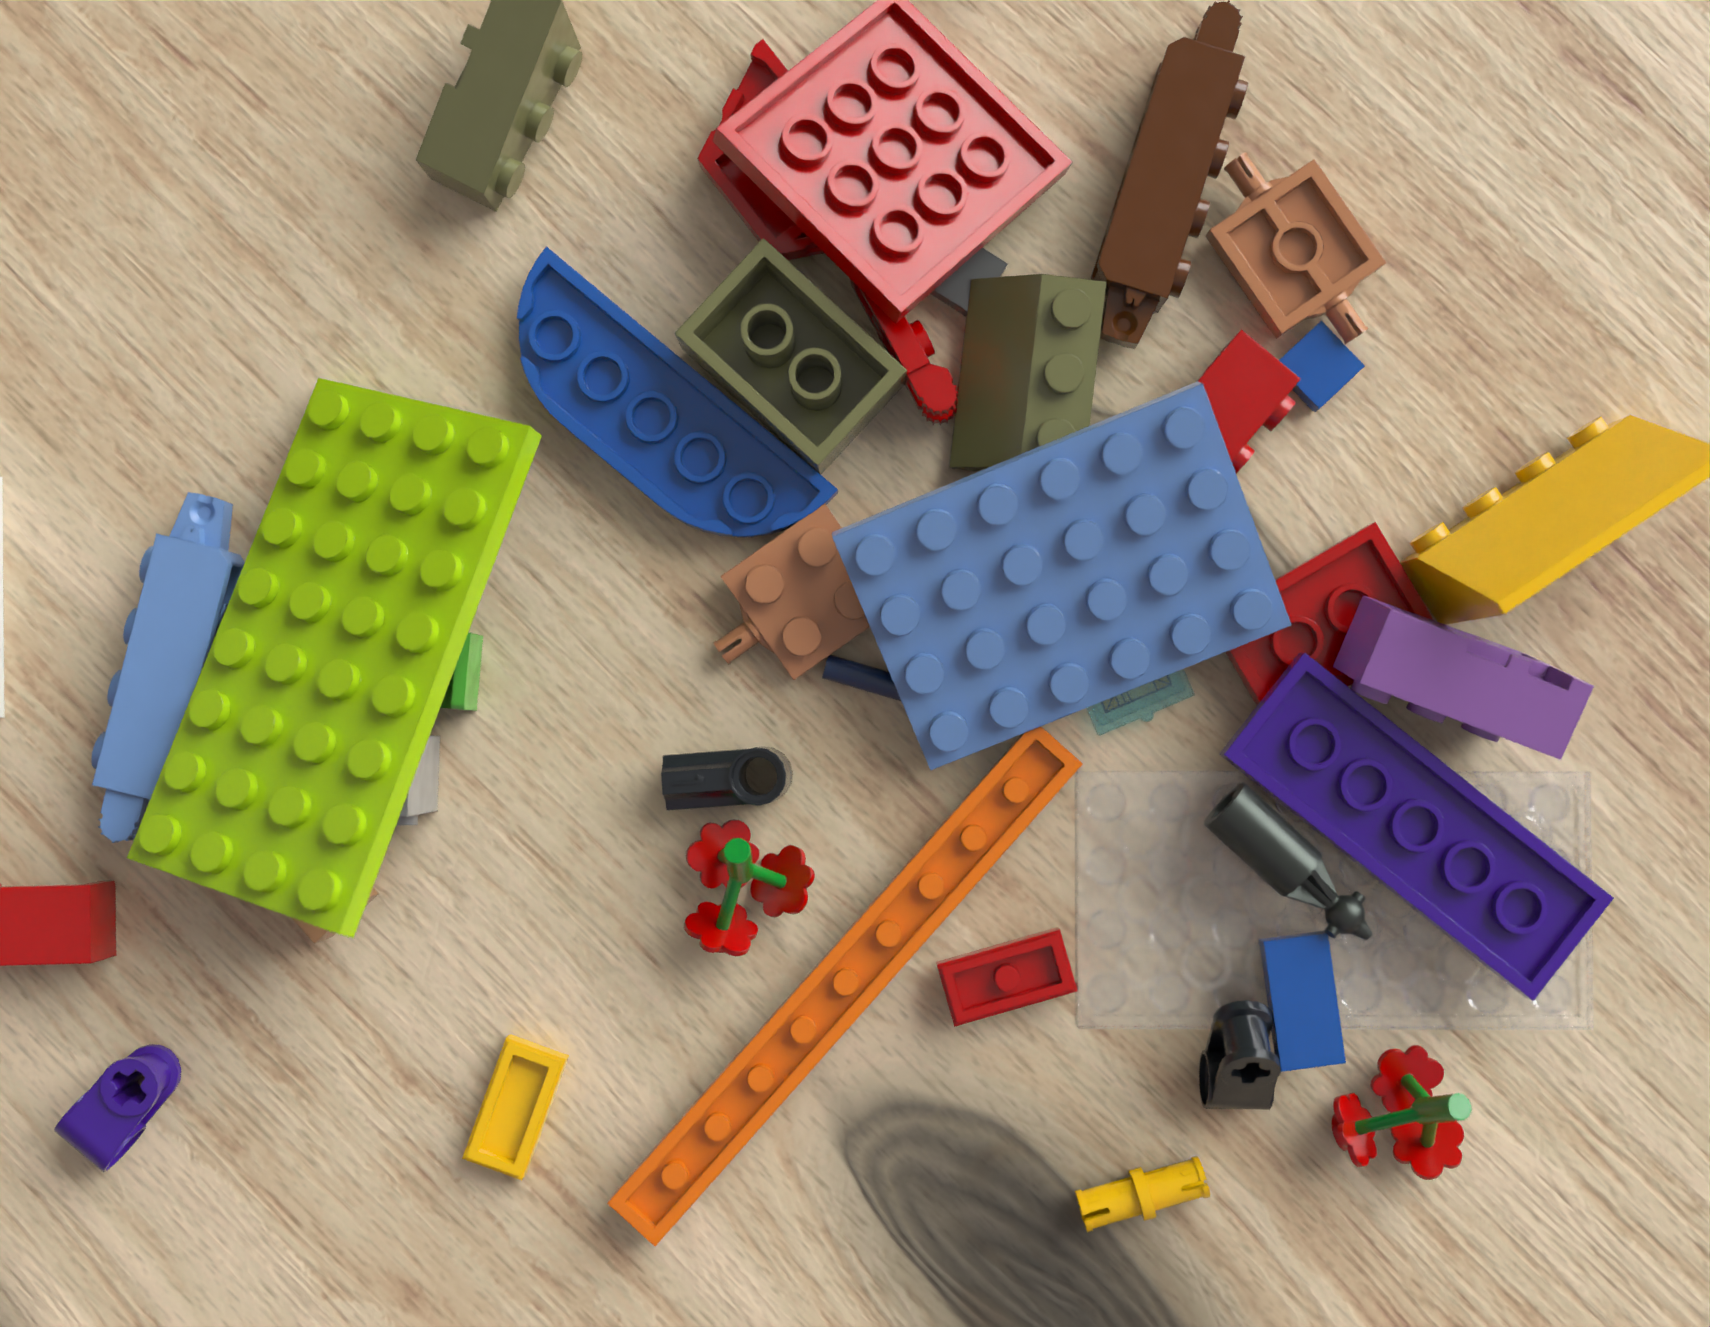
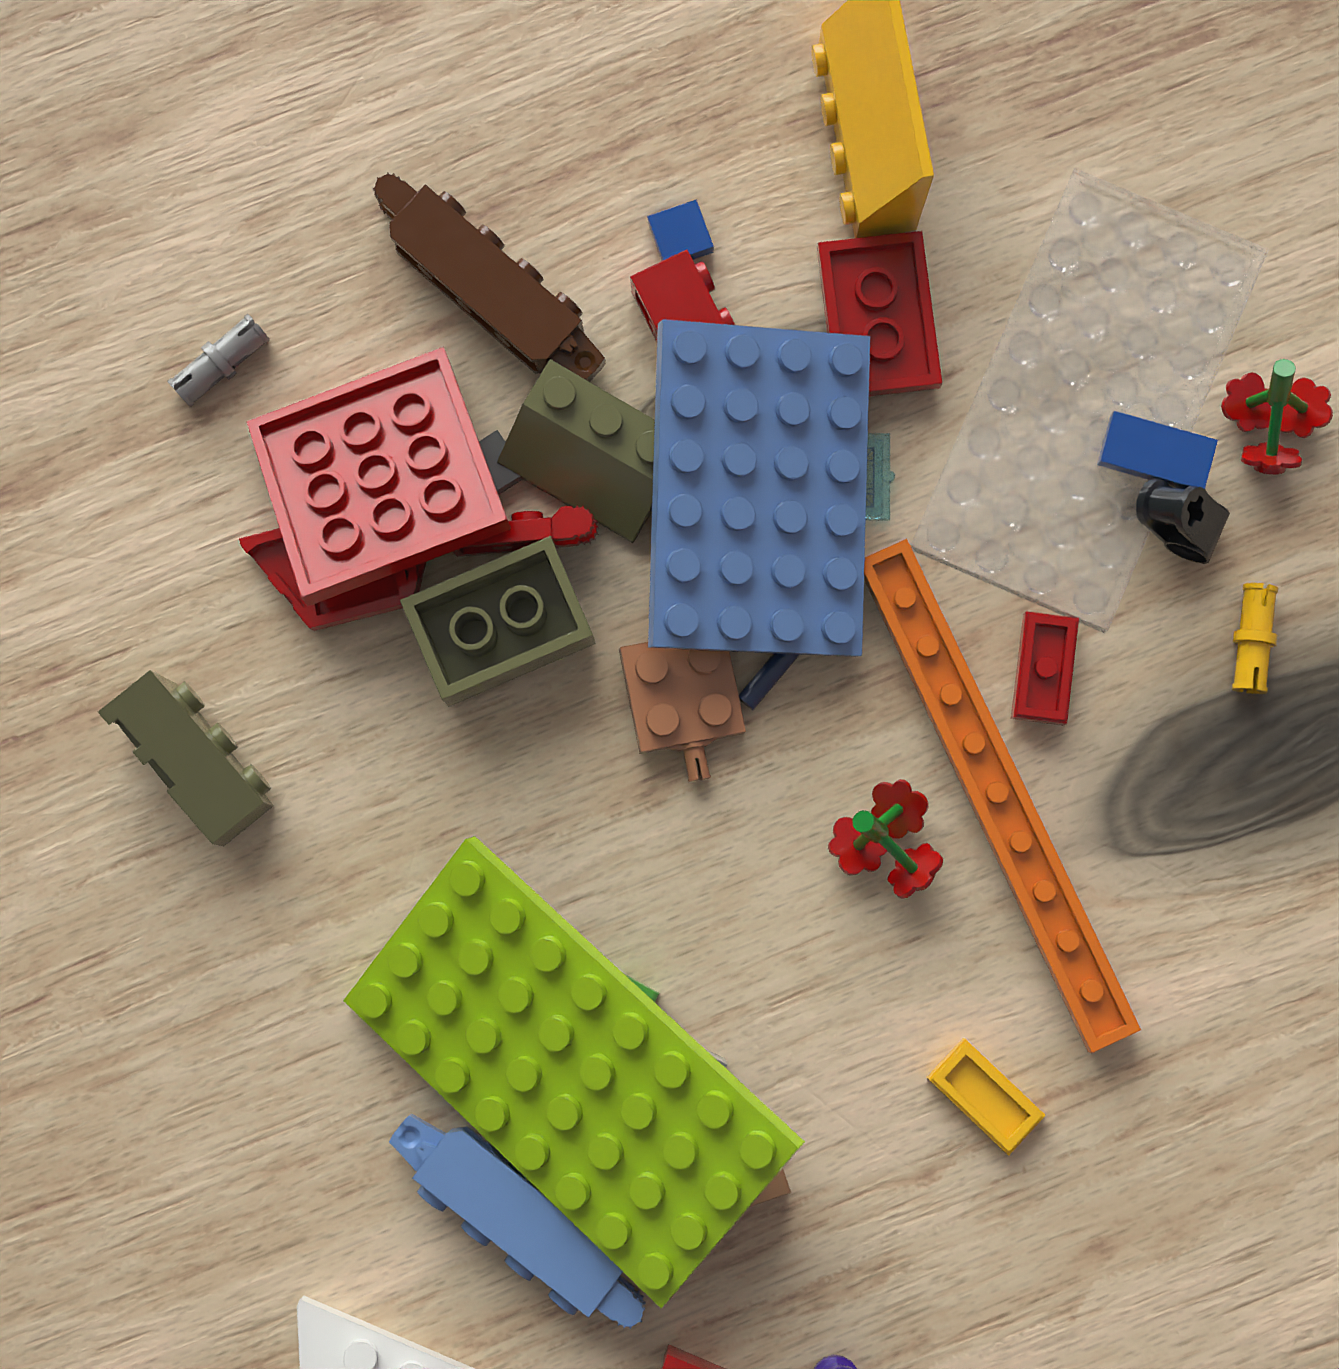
camera: 65 degrees left, 5 degrees down
blue plate [517,246,839,537] -> none
black piece [661,746,793,811] -> none
pearl dark grey wheel [1204,782,1373,940] -> none
nougat plate [1205,152,1386,345] -> none
dark purple plate [1219,652,1614,1001] -> none
medium lavender wedge [1333,595,1594,760] -> none

